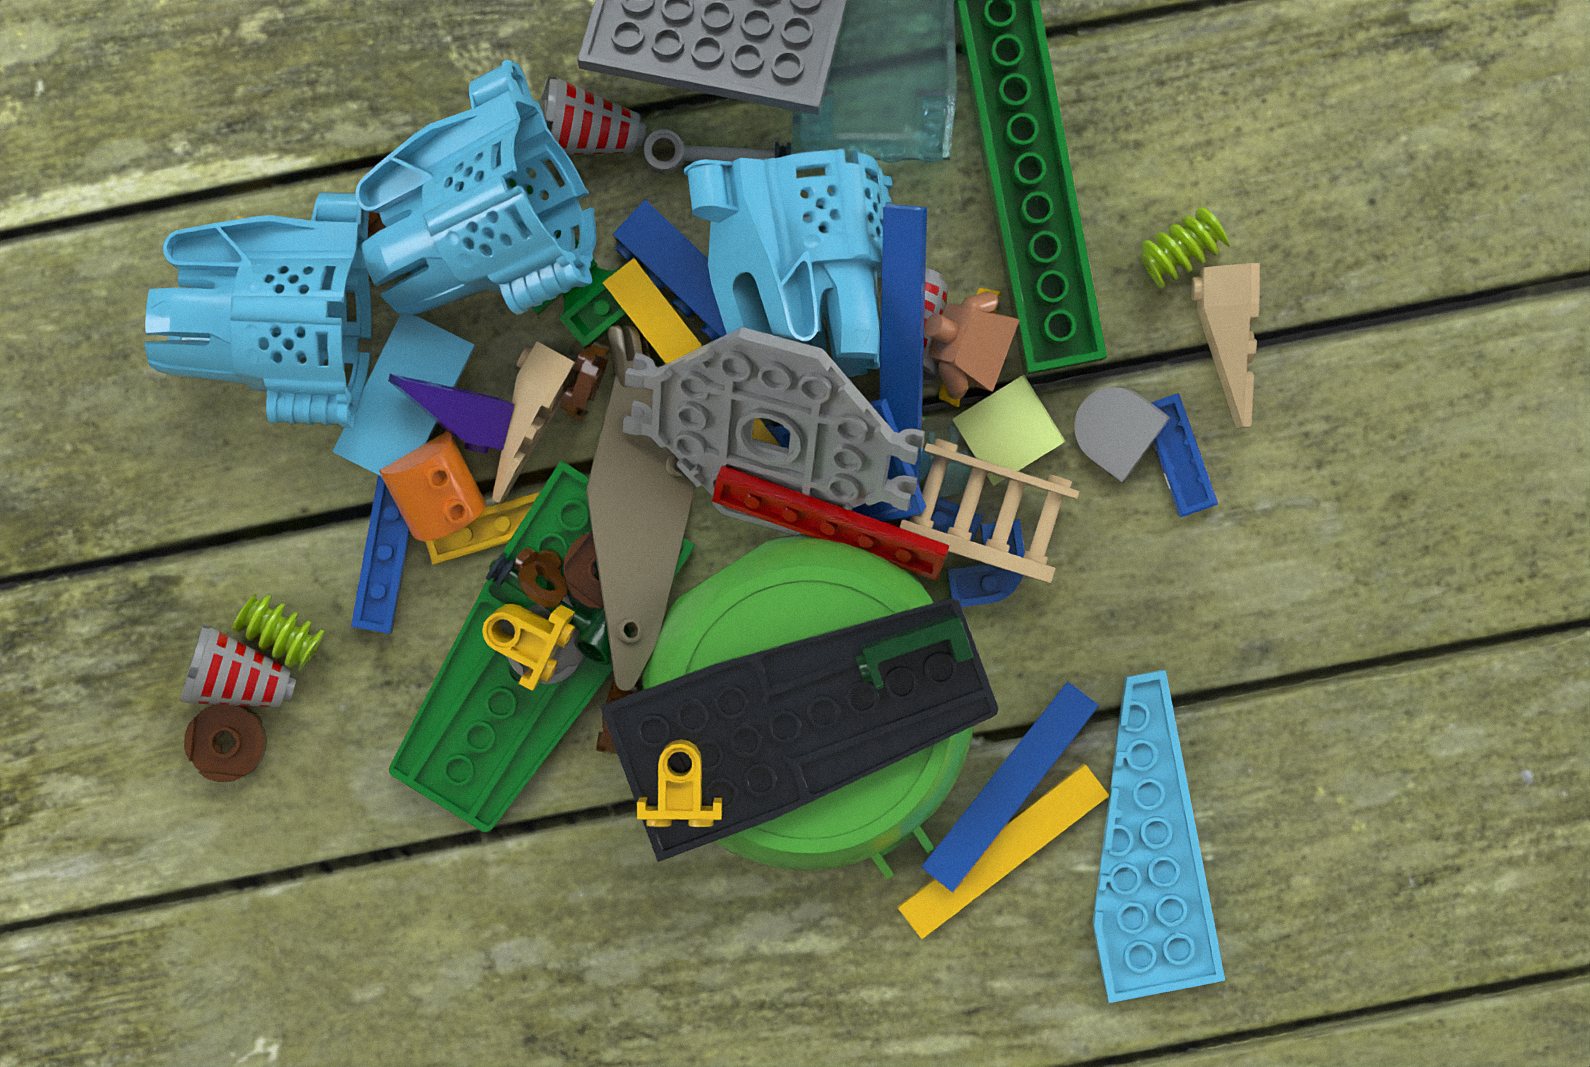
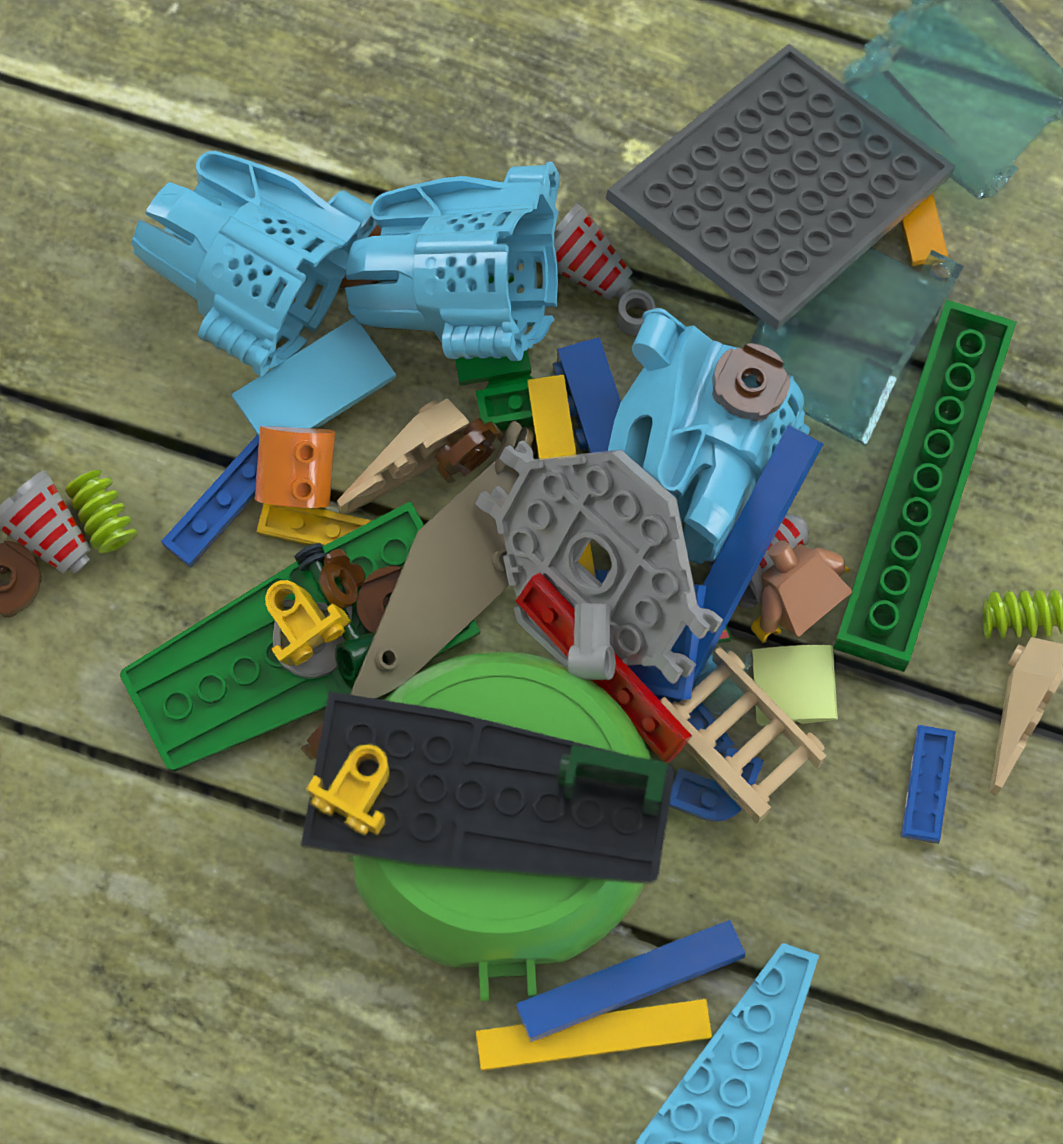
camera: 25 degrees right, 15 degrees down
dark purple slope [388,373,514,454] -> none
light grey tile [1074,387,1171,482] -> none
none -> light grey piece [567,603,615,680]
none -> plate [712,344,790,422]

